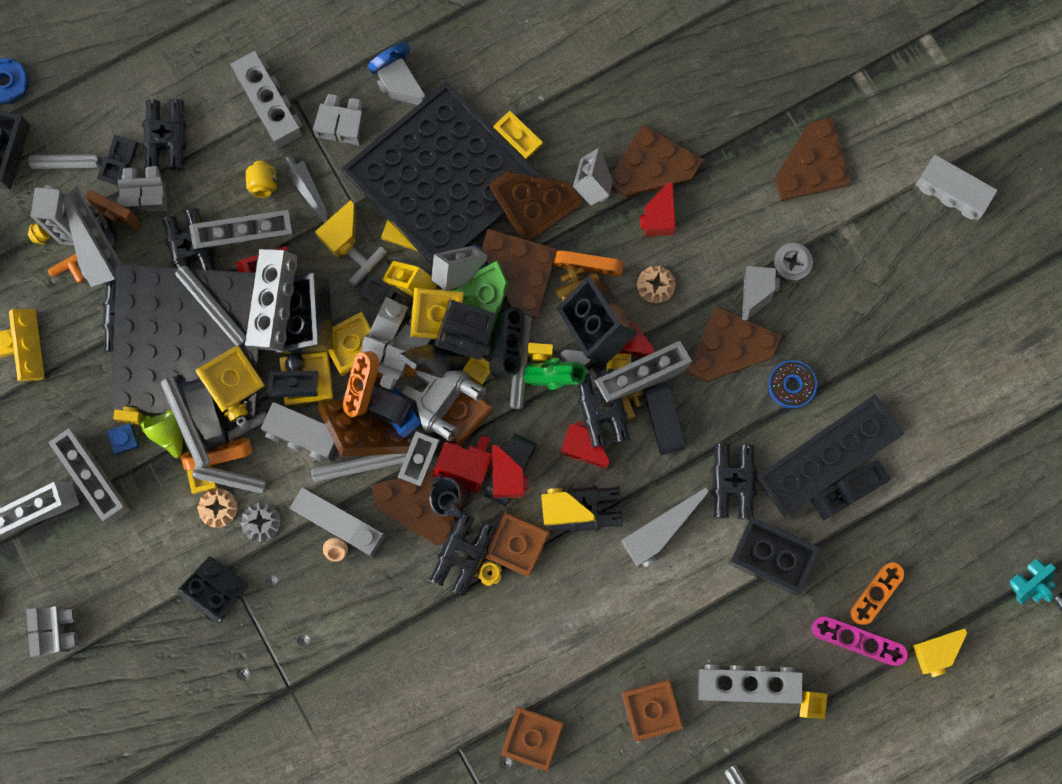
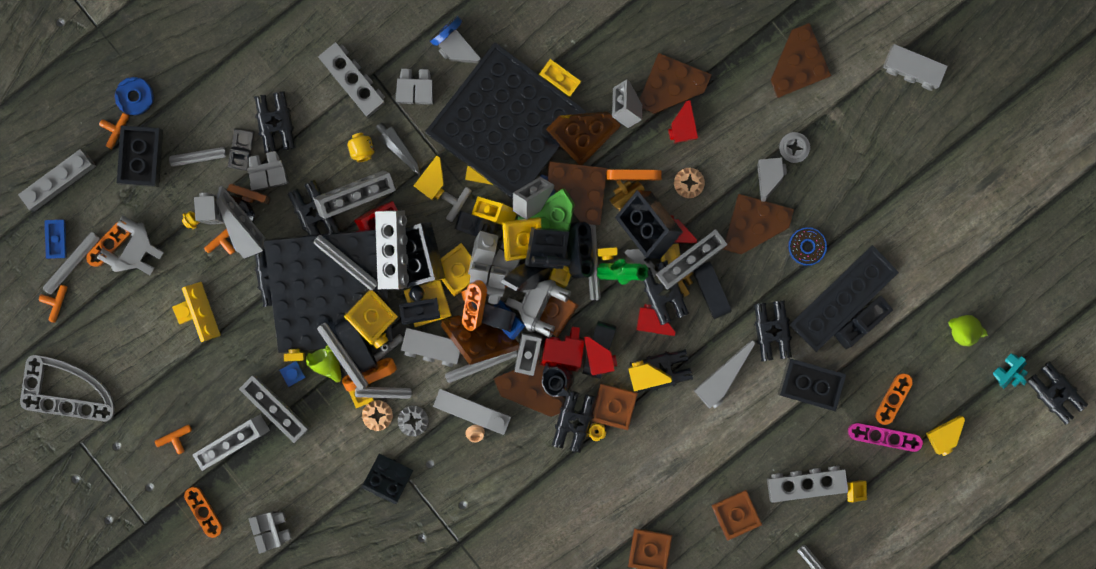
camera: 15 degrees left, 10 degrees up
none -> lime hat [948,315,988,346]

